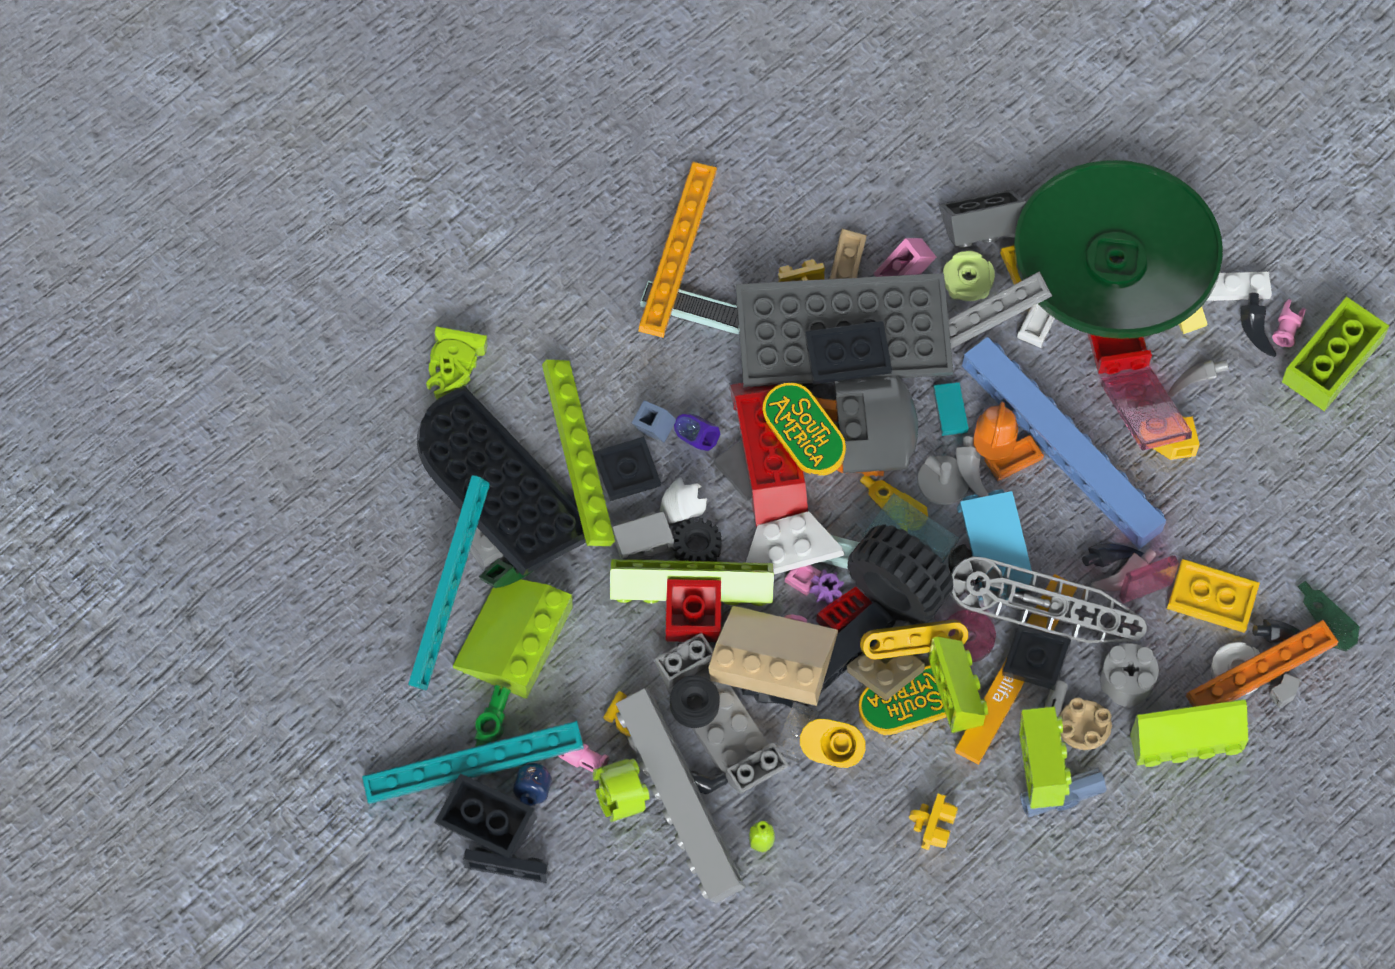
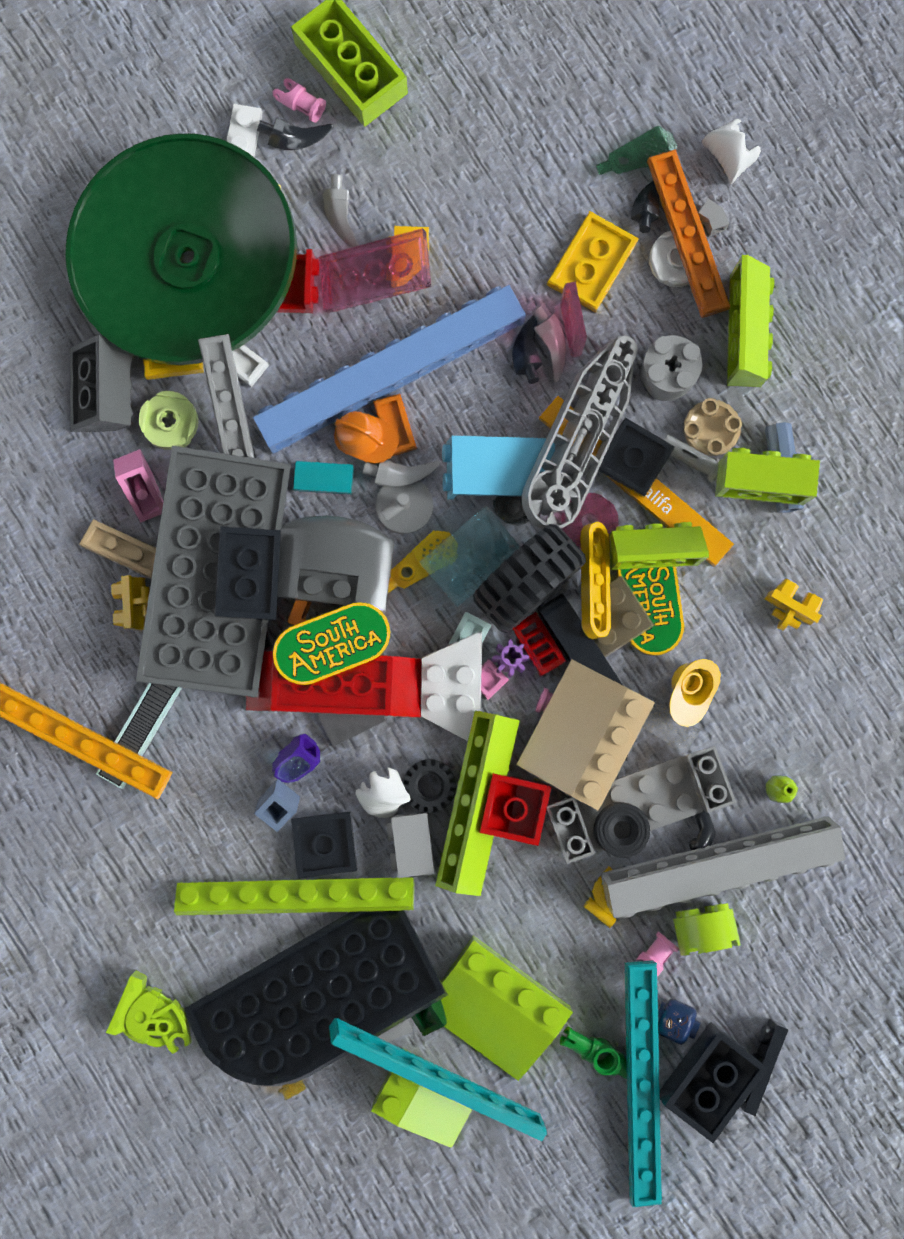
camera: 75 degrees left, 20 degrees up
none -> clear yellow plate [277,1079,307,1100]
none -> lime slope [371,1048,472,1148]
none -> white hair [702,119,761,184]

